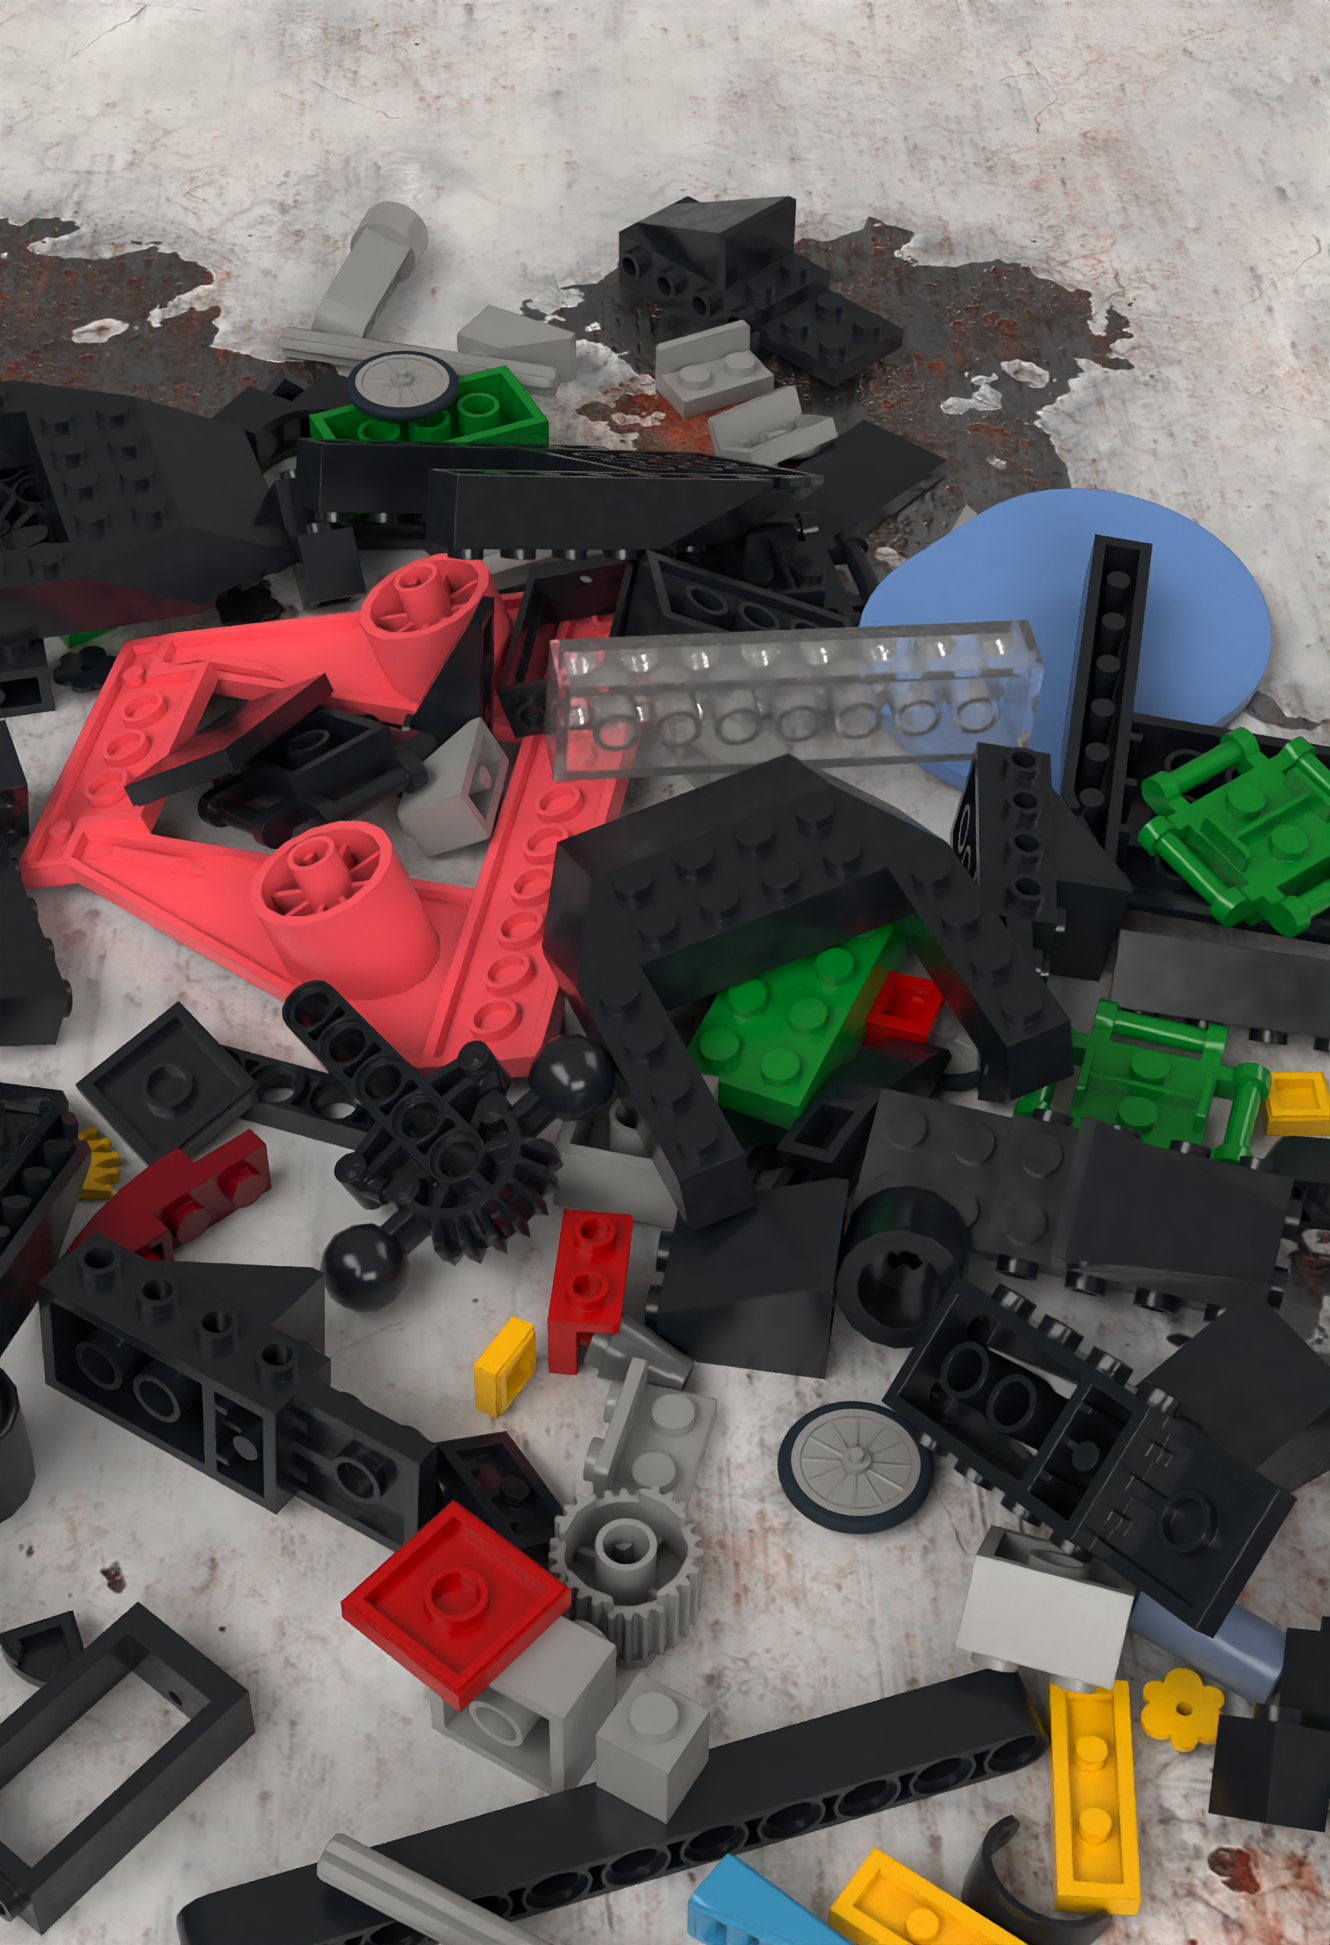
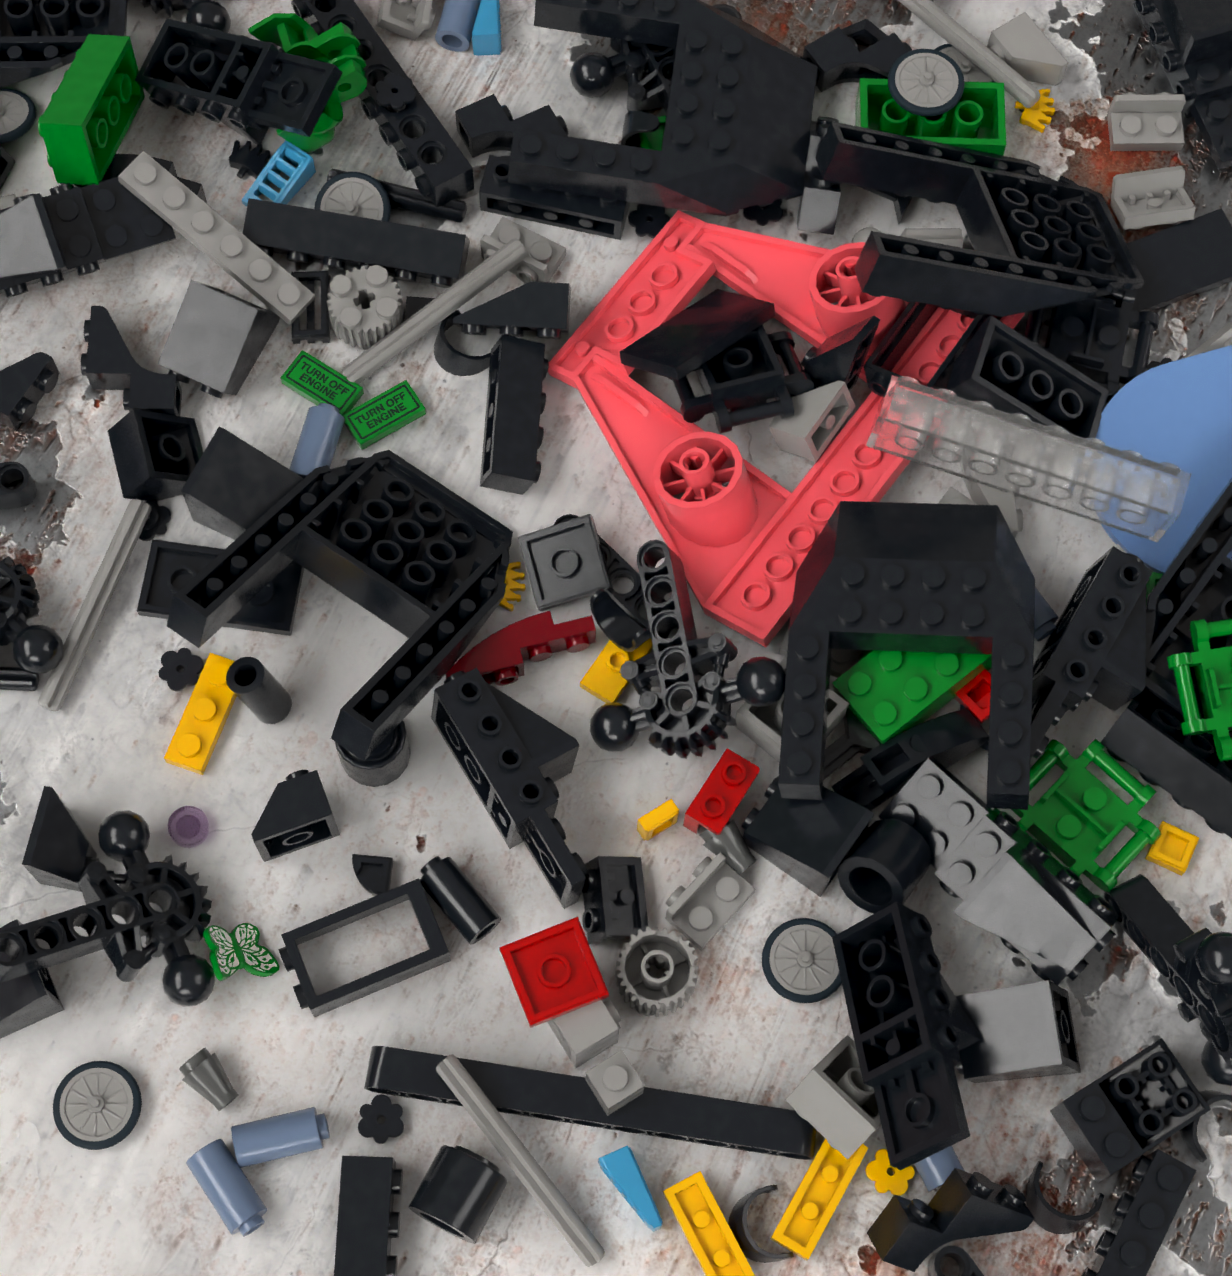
camera: 25 degrees right, 25 degrees up
none -> black brick [420,856,501,945]
none -> yellow plate [580,638,653,703]
none -> black helmet [590,589,651,652]
none -> yellow piece [1015,89,1055,133]

